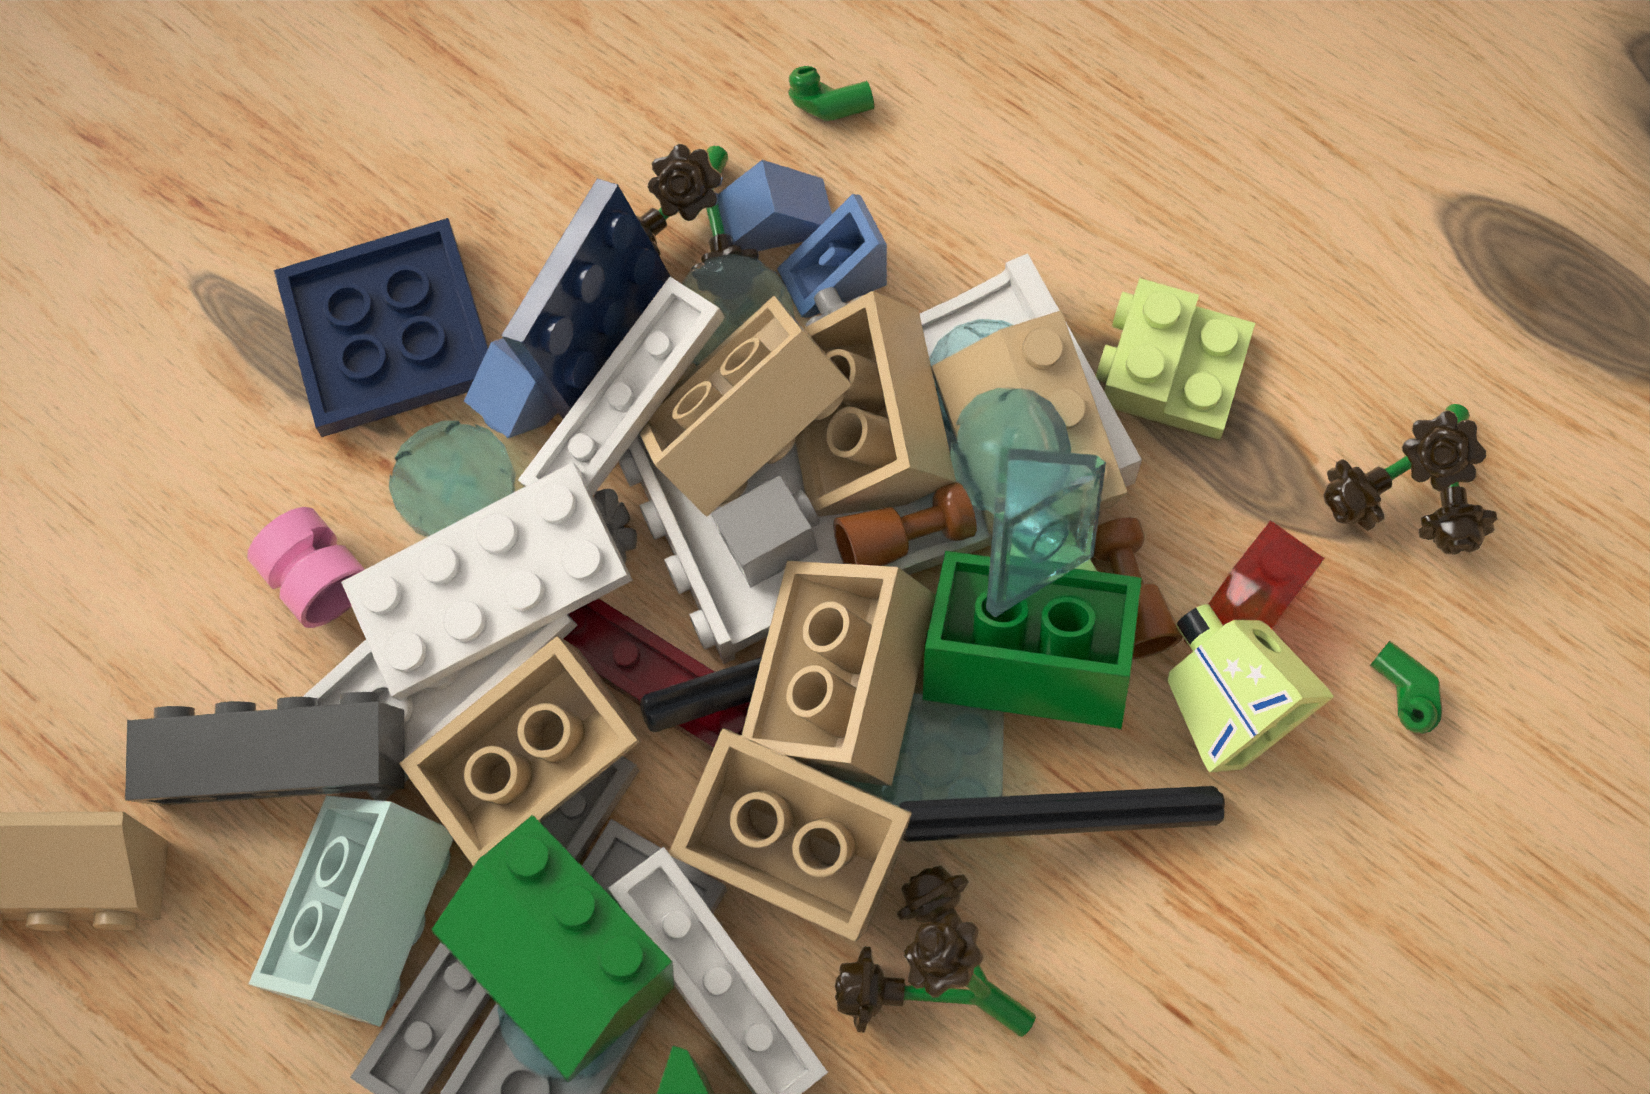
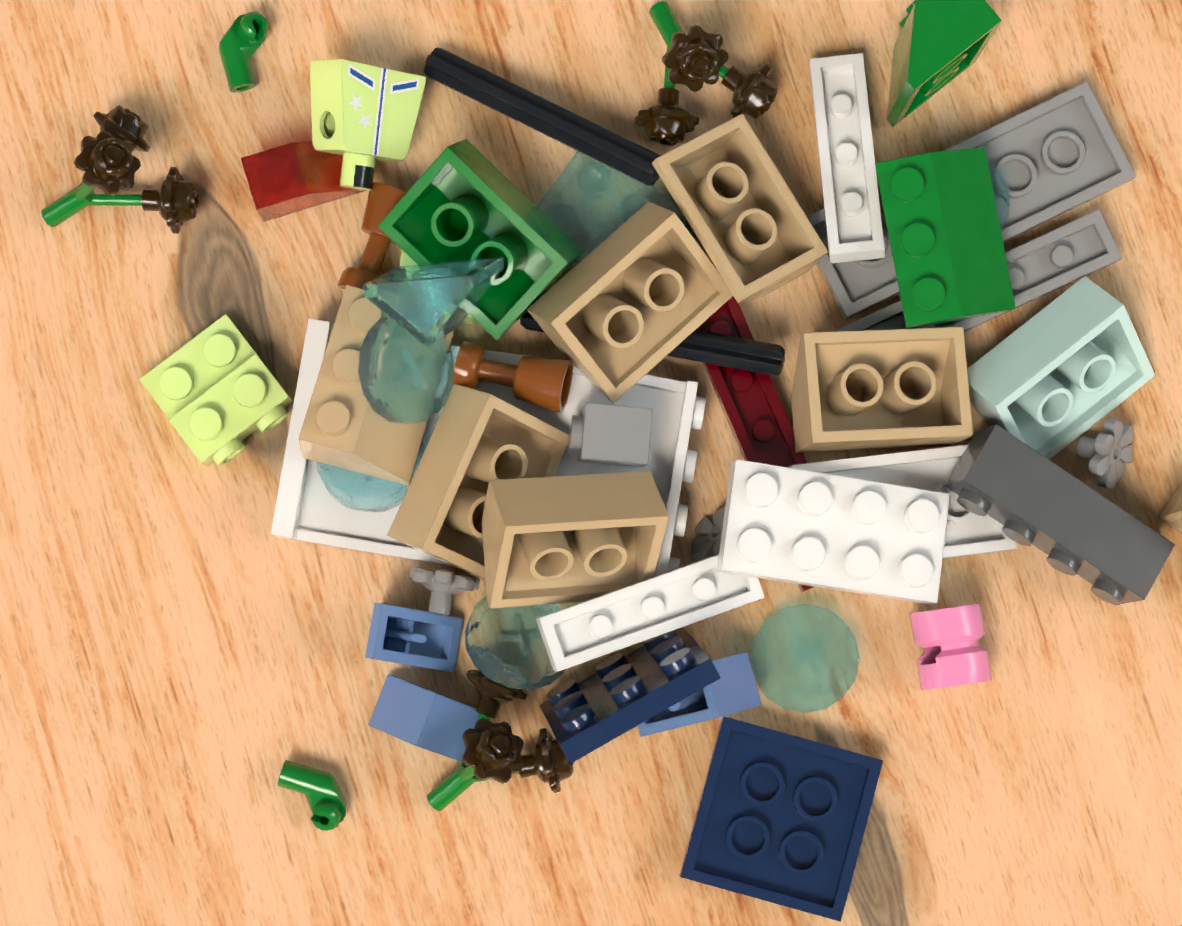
camera: 155 degrees left, 15 degrees up
none -> light grey plant [1077,418,1134,489]

